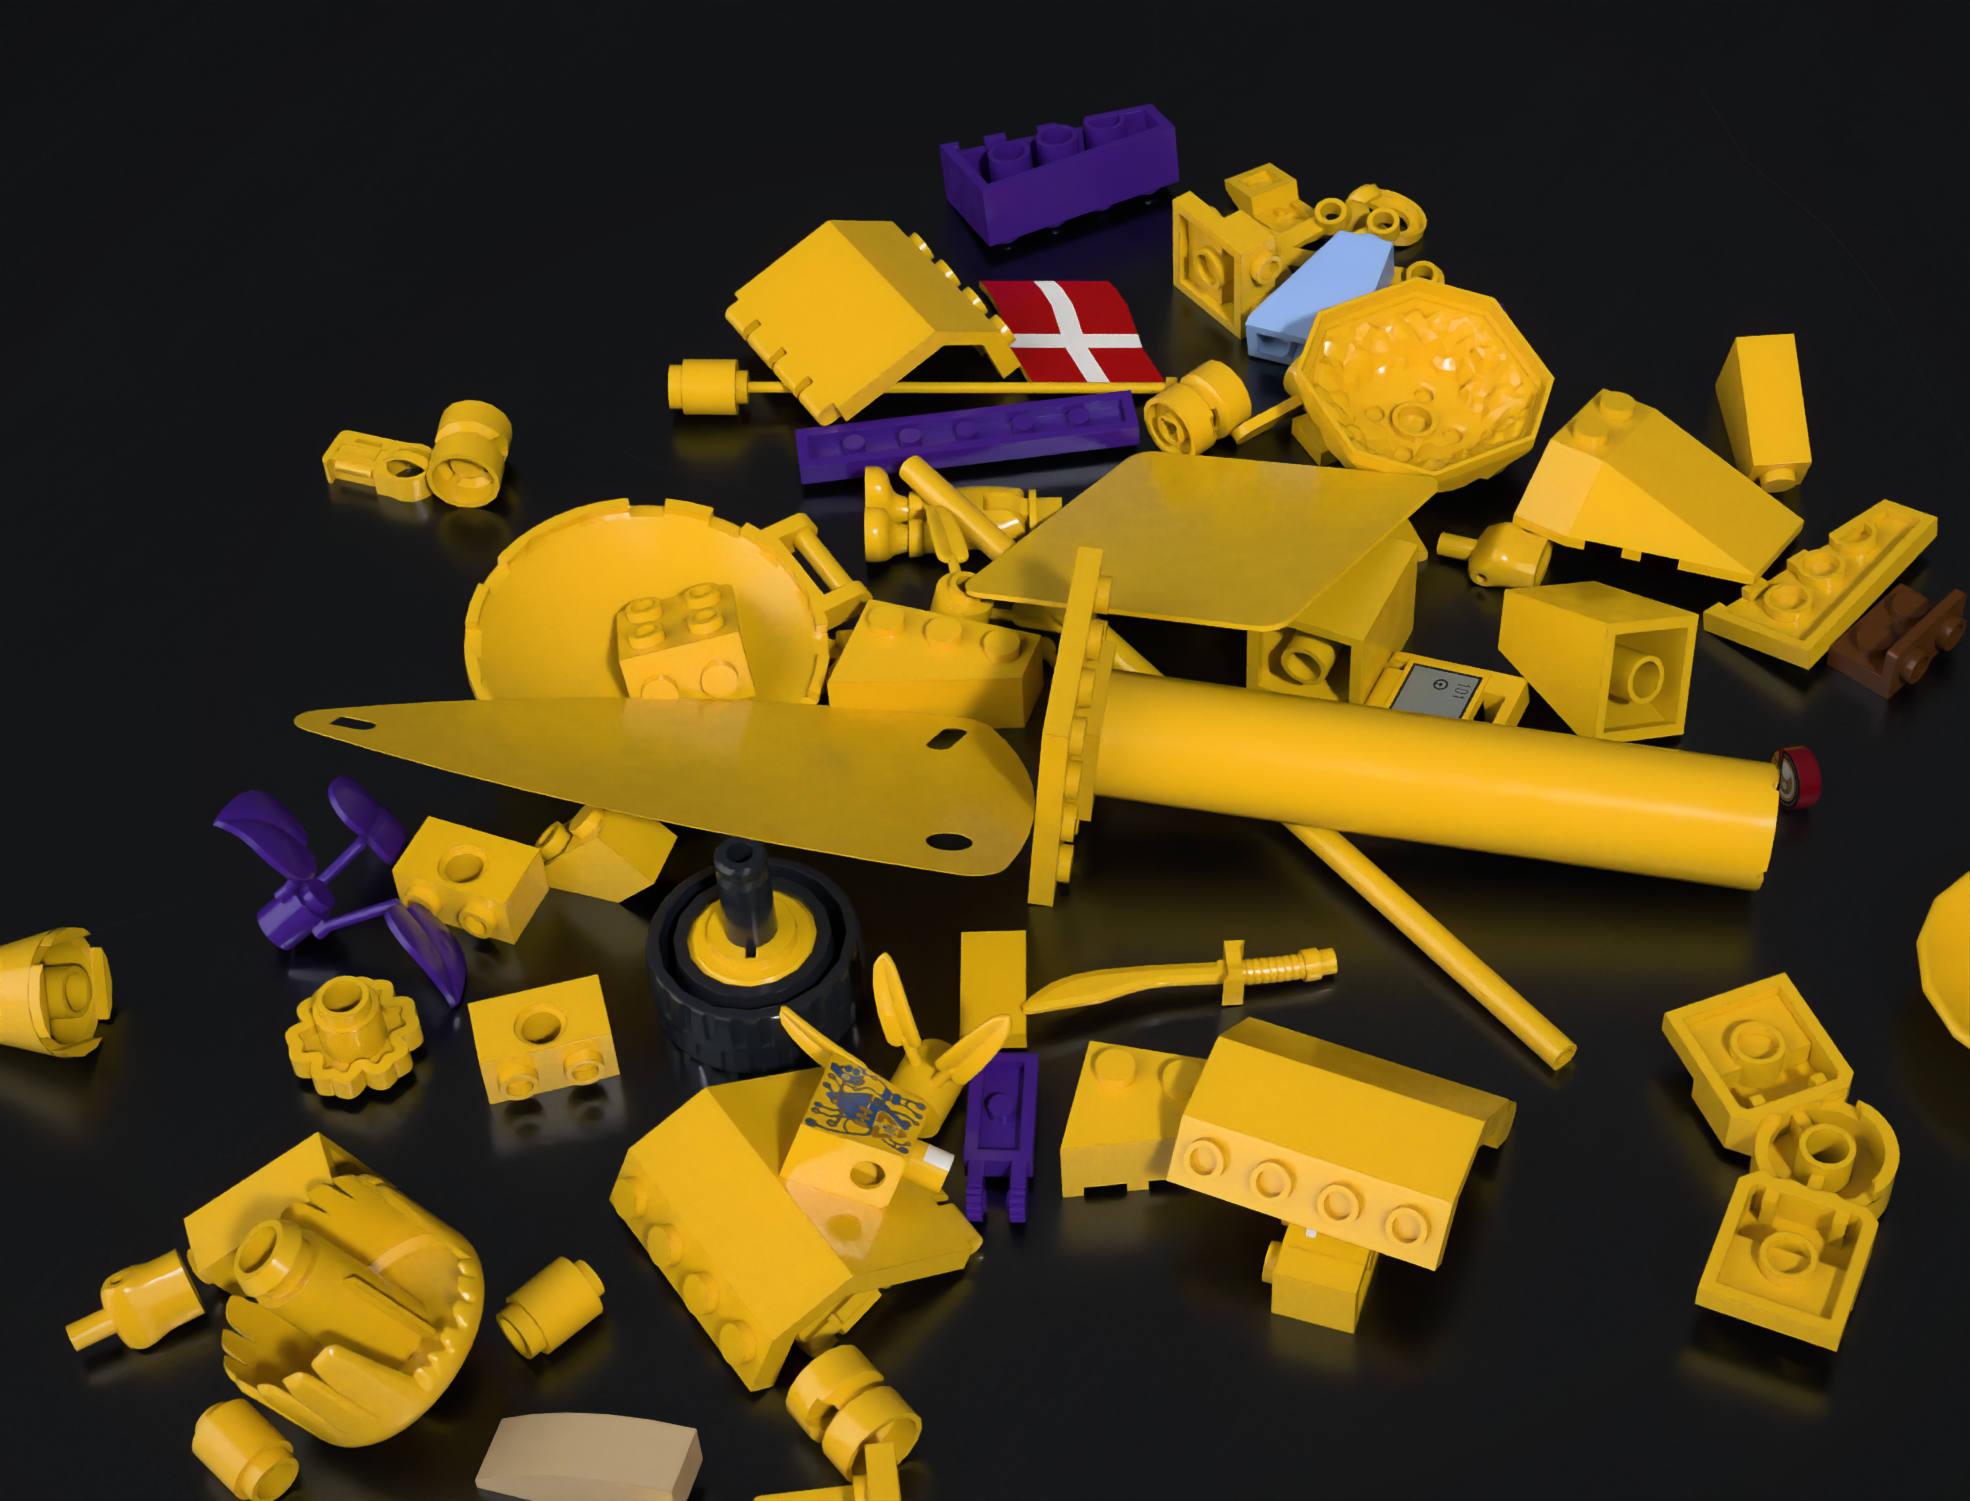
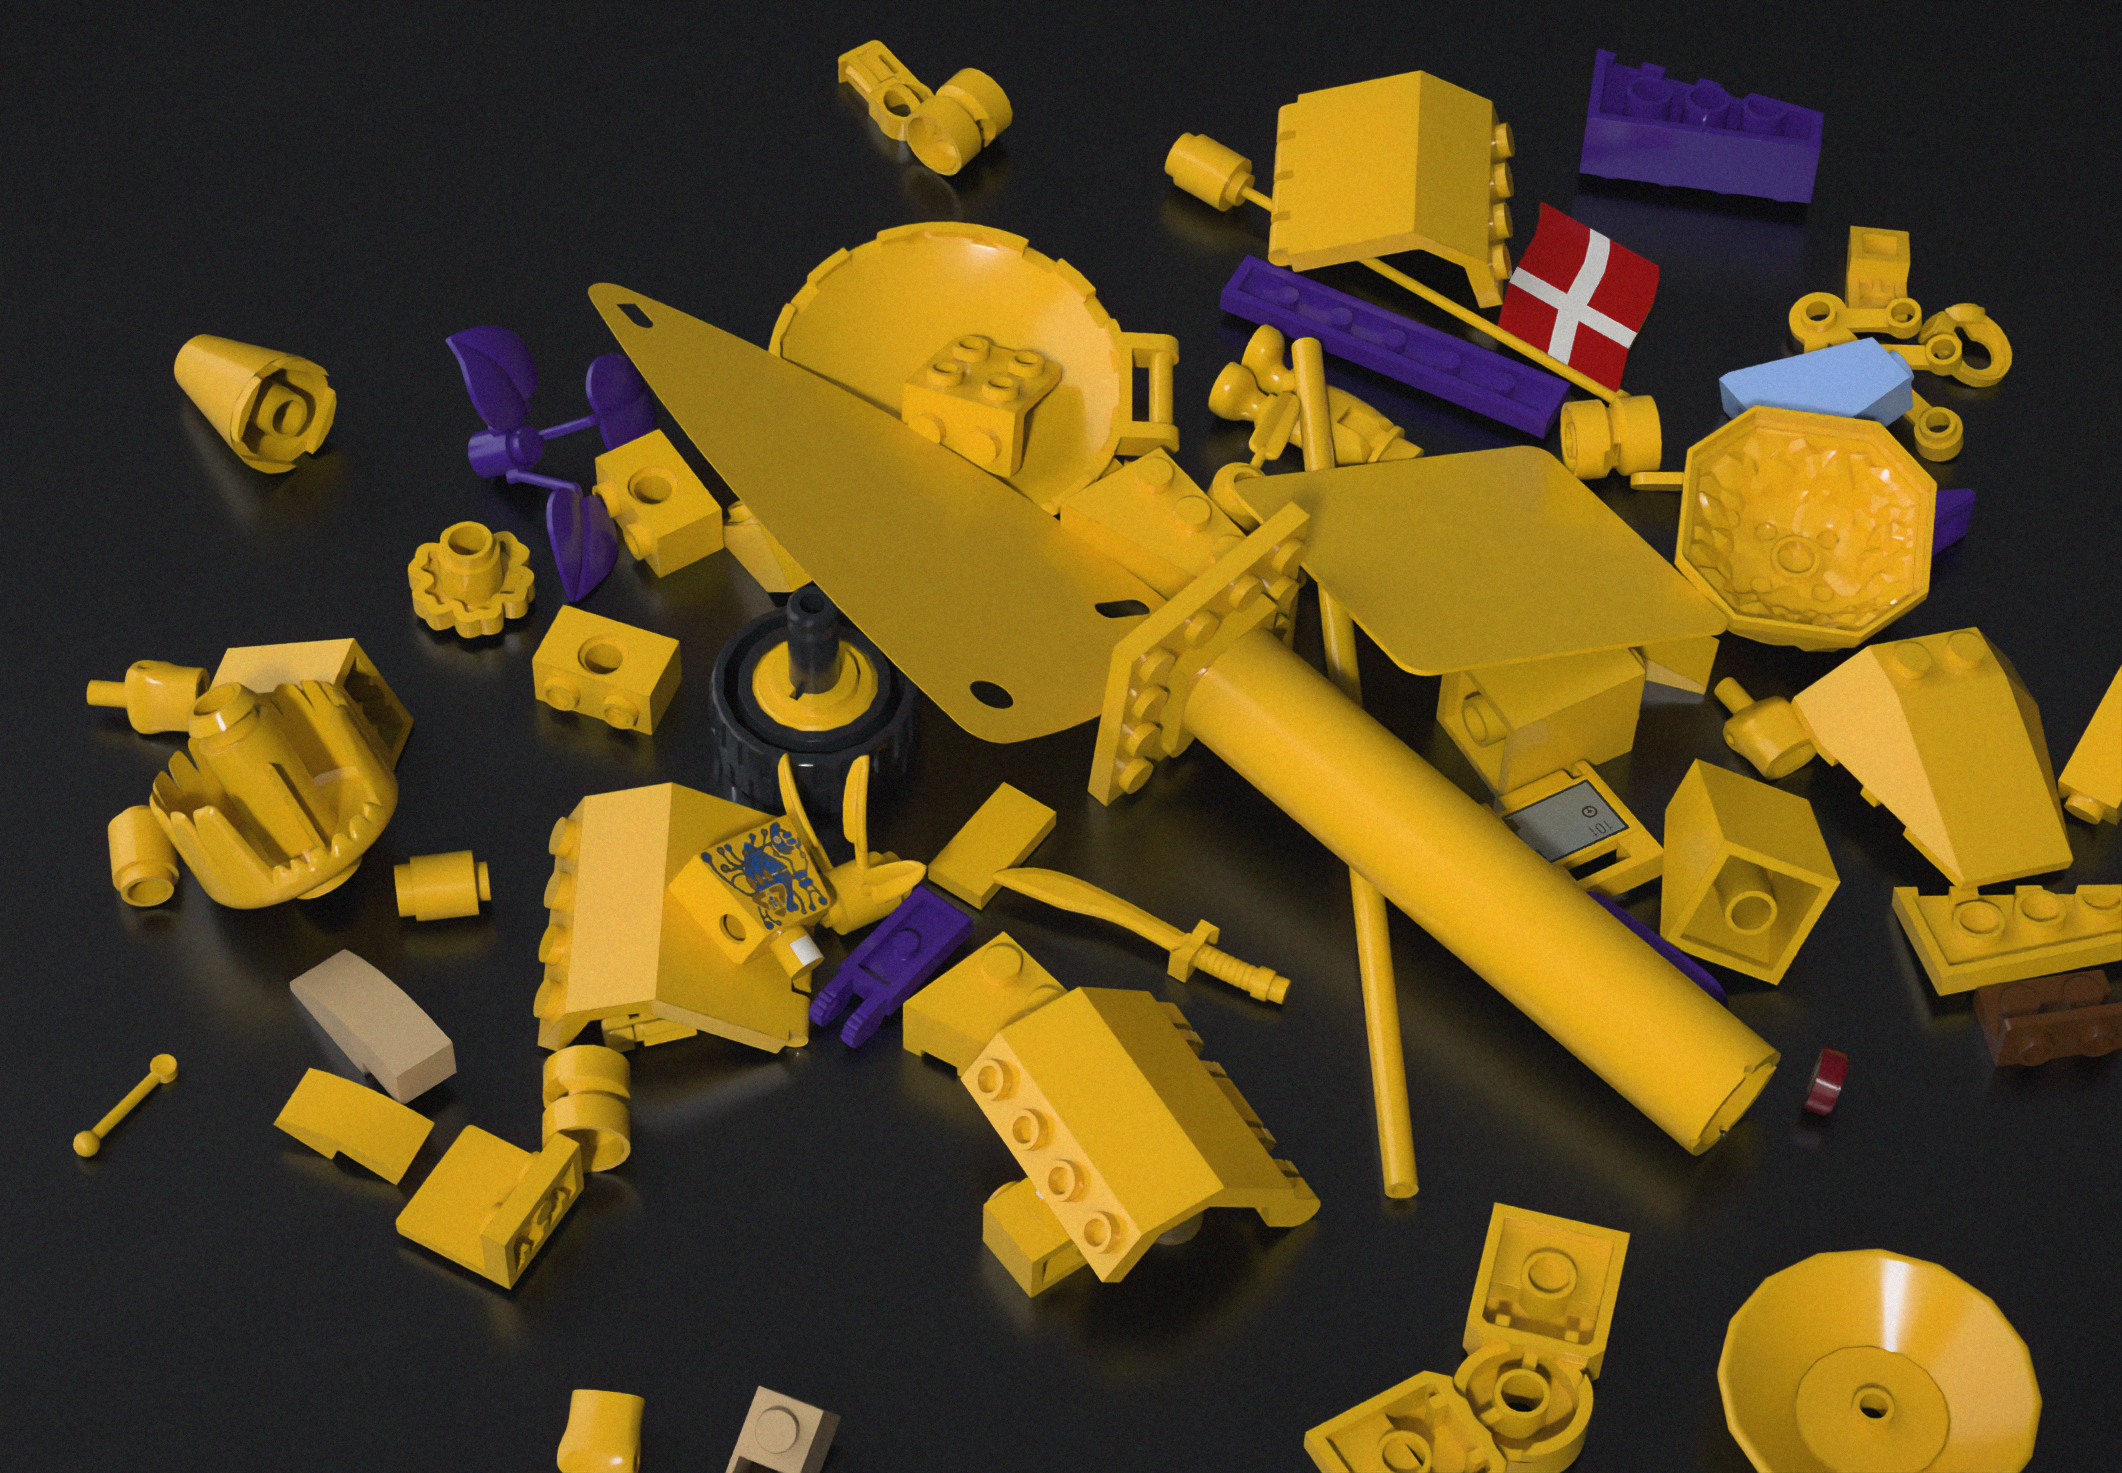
camera: 30 degrees right, 5 degrees up
yellow plate [1173,191,1283,340] -> none

